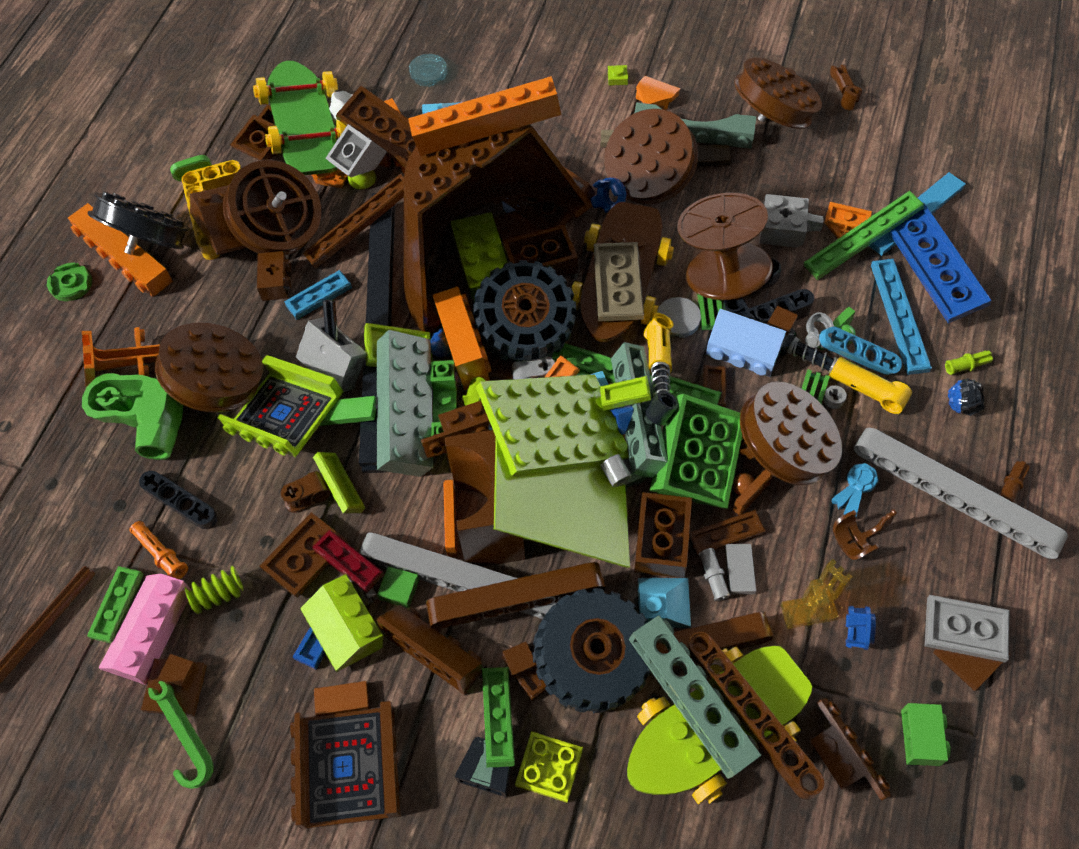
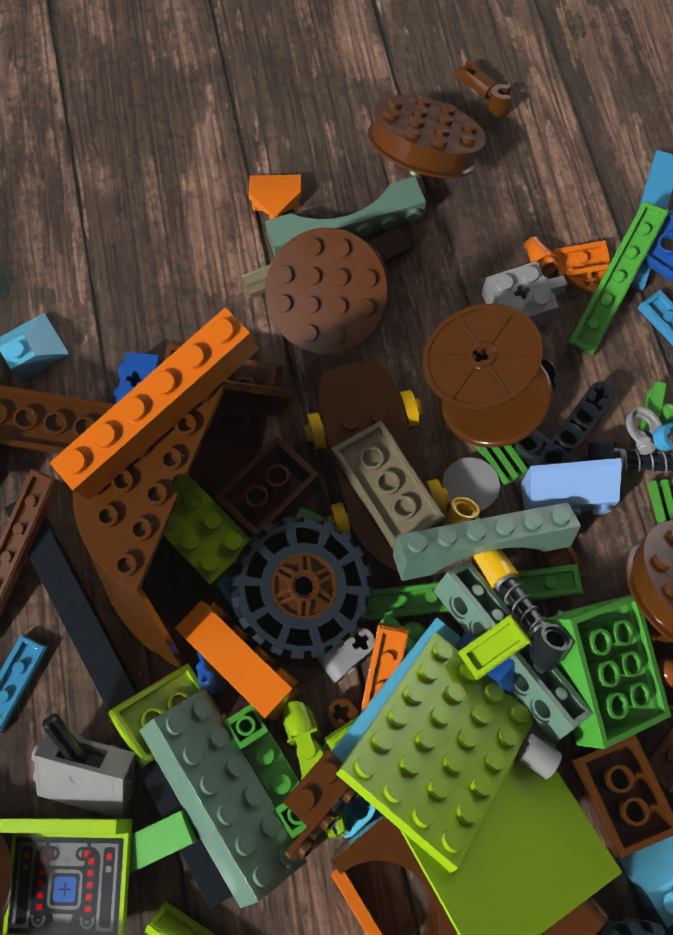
camera: 30 degrees left, 10 degrees up
blue piece [590,177,626,213] -> none
lime plate [608,65,628,85] -> none
reddish brown tile [767,306,798,336] -> none
none -> sand green arch [393,502,581,581]
none -> orange cone [524,236,558,276]

